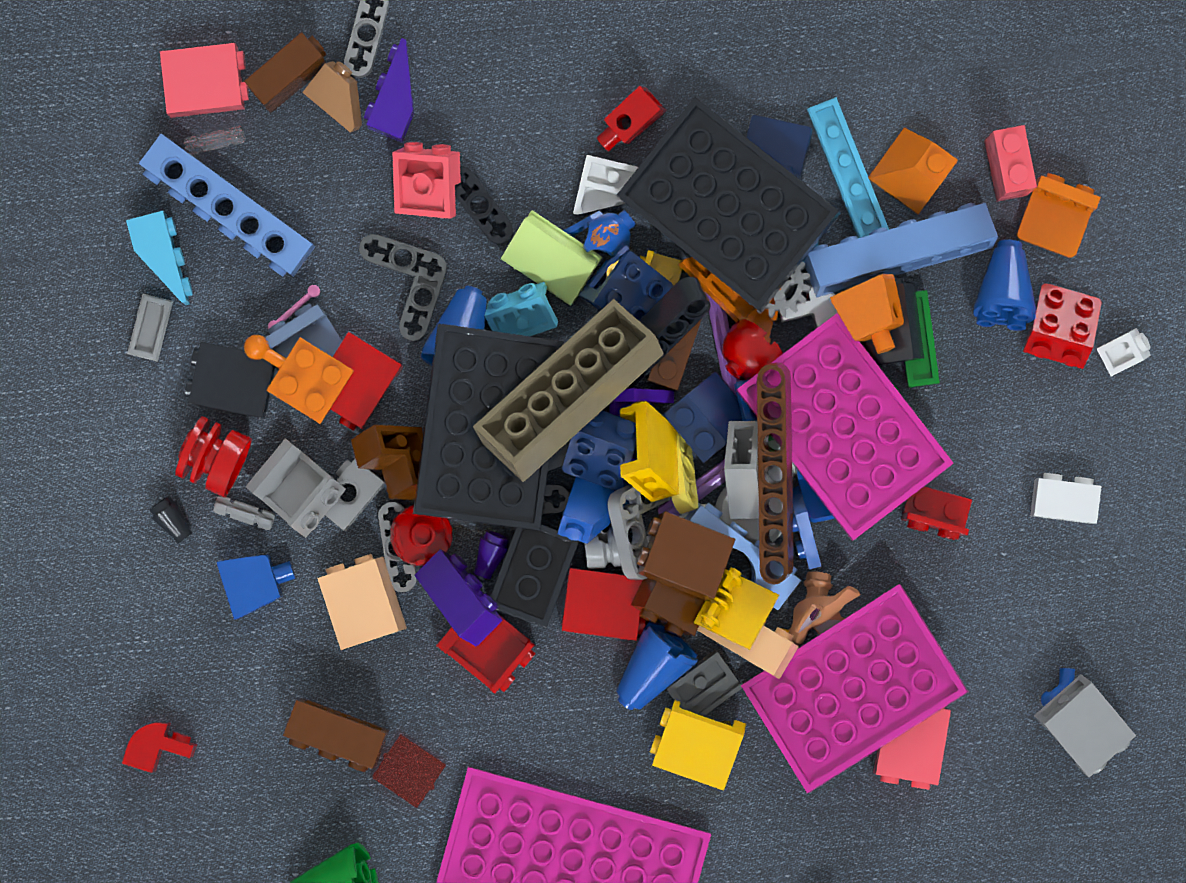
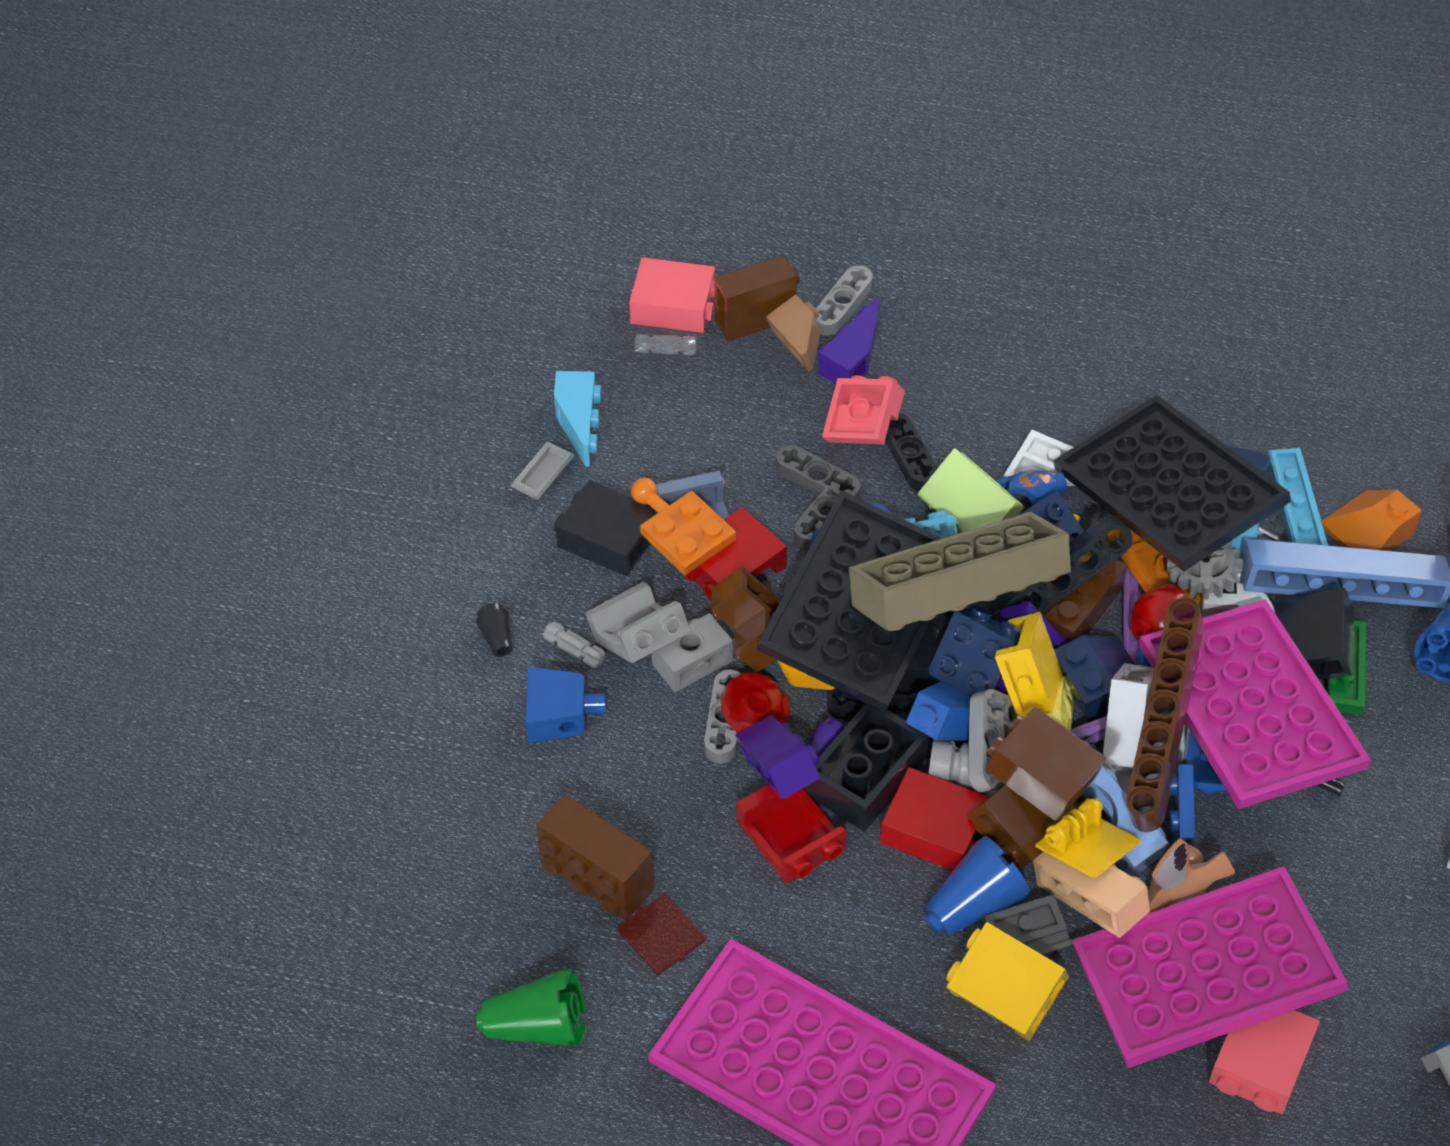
camera: 15 degrees right, 35 degrees down
red brick [122,722,197,773] -> none
medium blue brick [139,134,315,277] -> none
red wheel [175,416,252,497] -> none
light nougat brick [317,554,407,650] -> none
red torso [596,86,667,152] -> none
orange torso [830,274,904,354] -> none
red bracket [901,486,972,540] -> none

